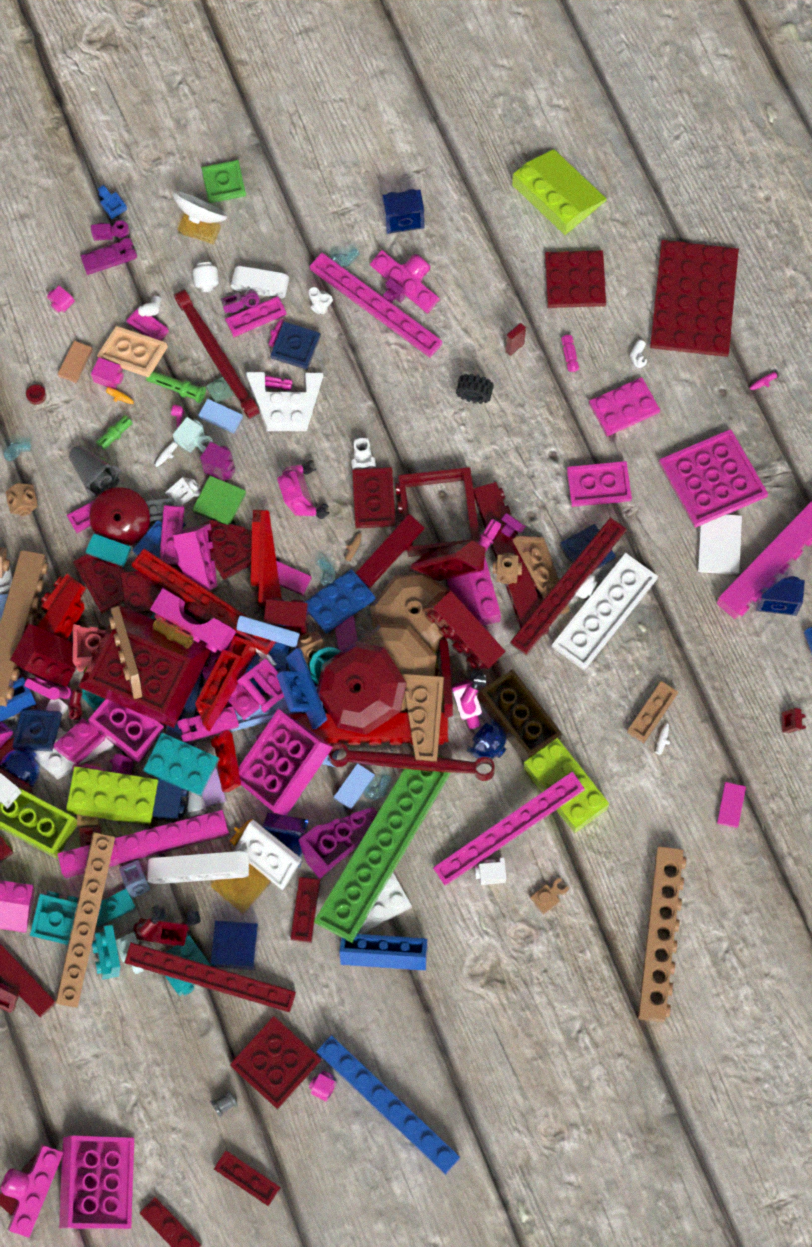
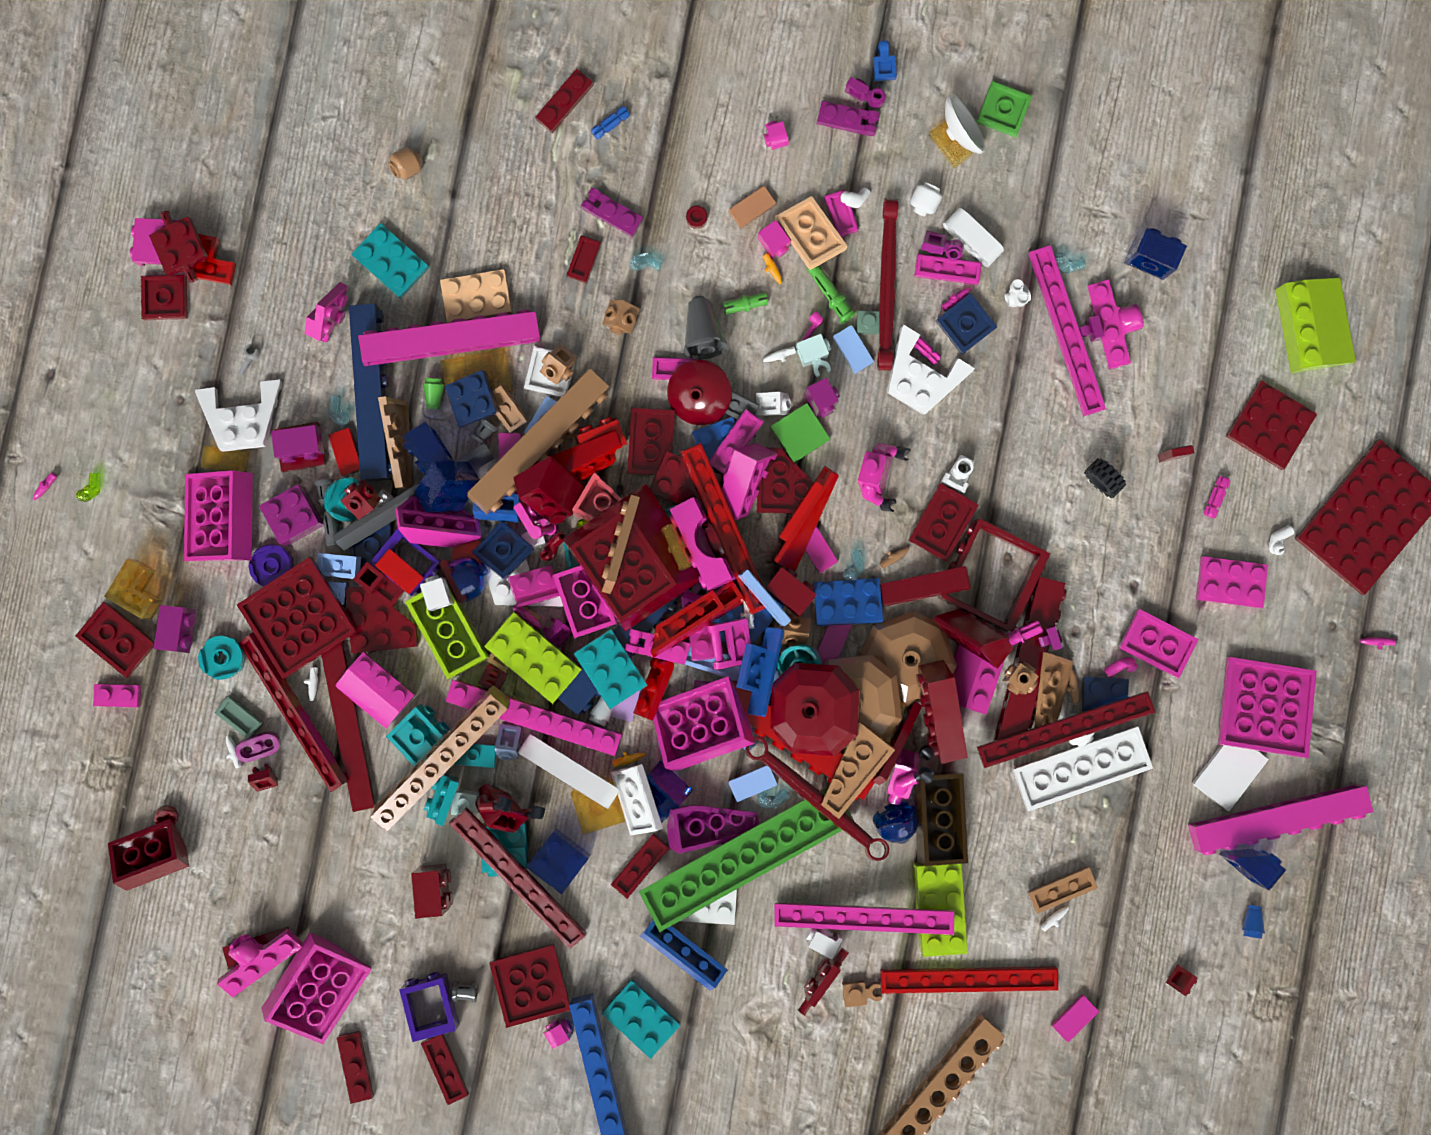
camera: 25 degrees right, 15 degrees up
teal tile [85,534,131,567] -> none
none -> dark purple window [399,972,460,1042]
none -> dark red brick [411,864,453,919]
none -> teal plate [602,979,681,1059]
none -> dark red plate [797,948,849,1016]
none -> red tile [880,966,1059,994]
none -> medium nougat helmet [1066,670,1080,704]
none -> dark pink arm [1104,657,1138,678]

